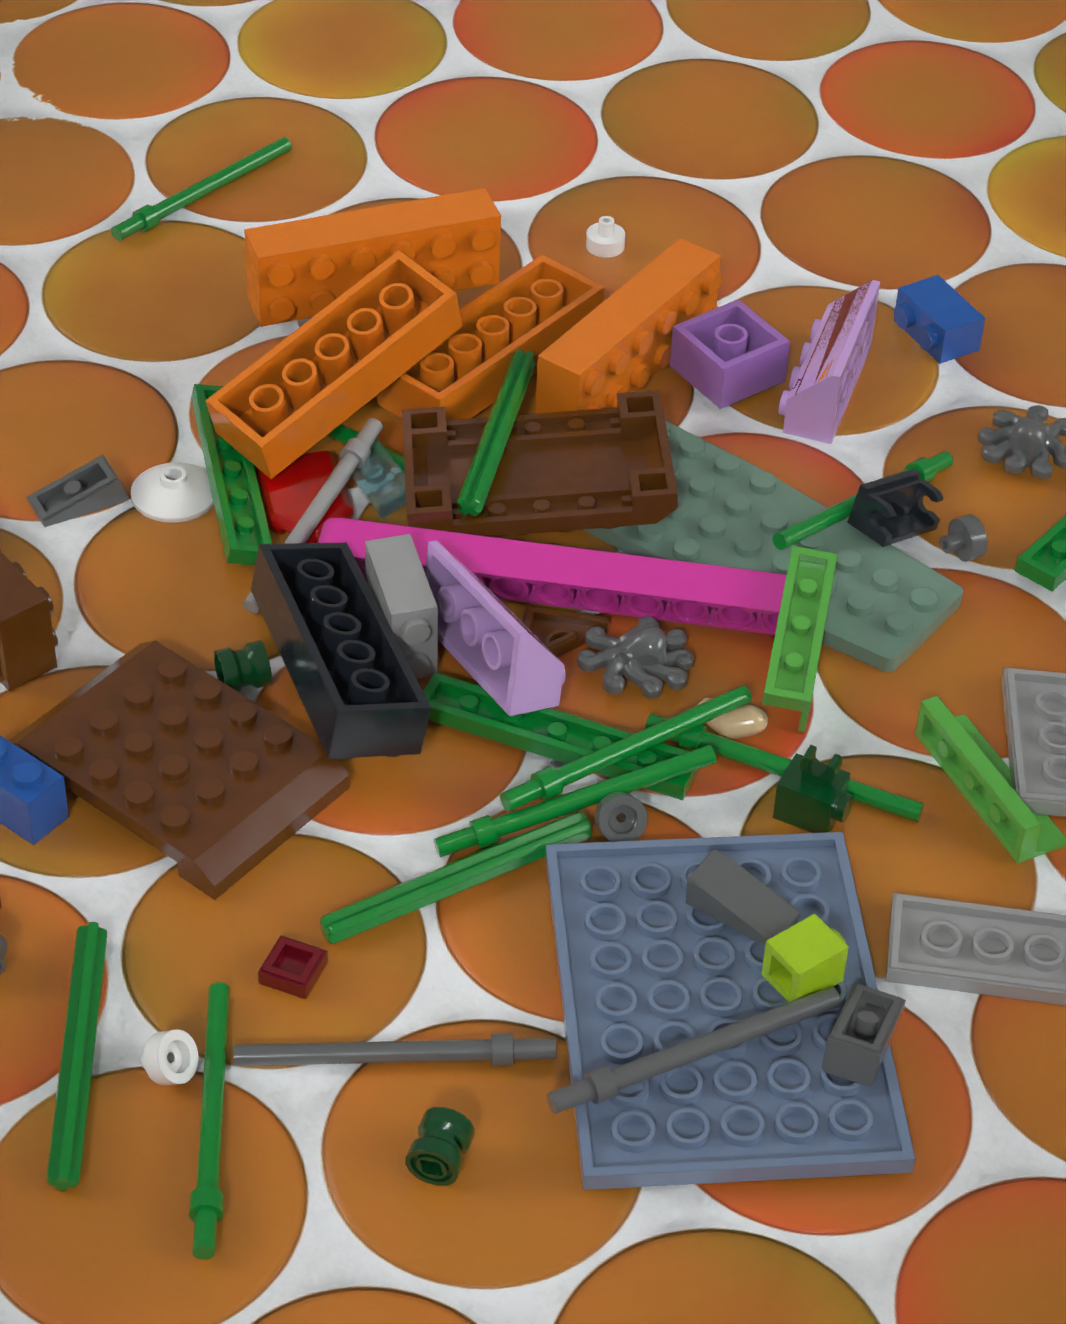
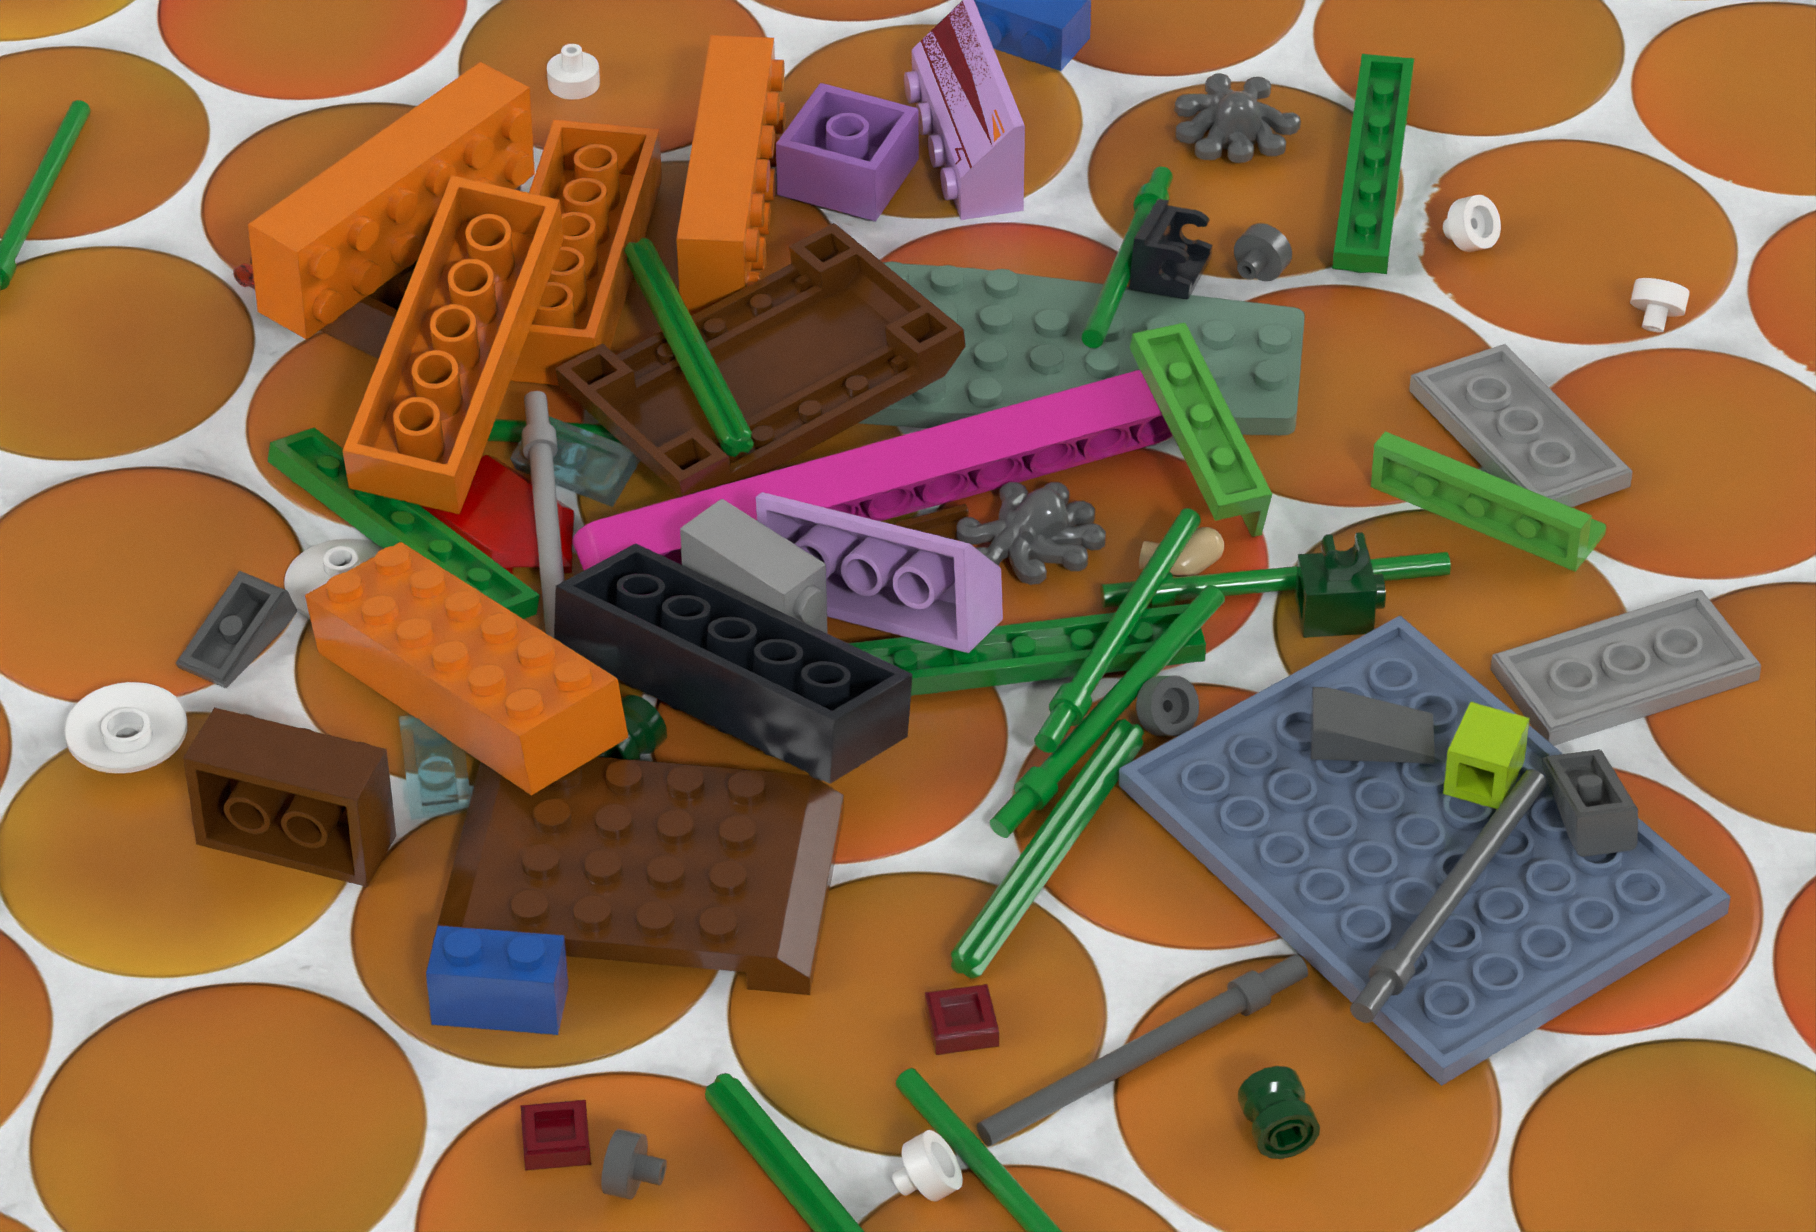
camera: 30 degrees left, 0 degrees up
none -> orange brick [305,542,629,796]
none -> clear light blue plate [399,715,471,820]

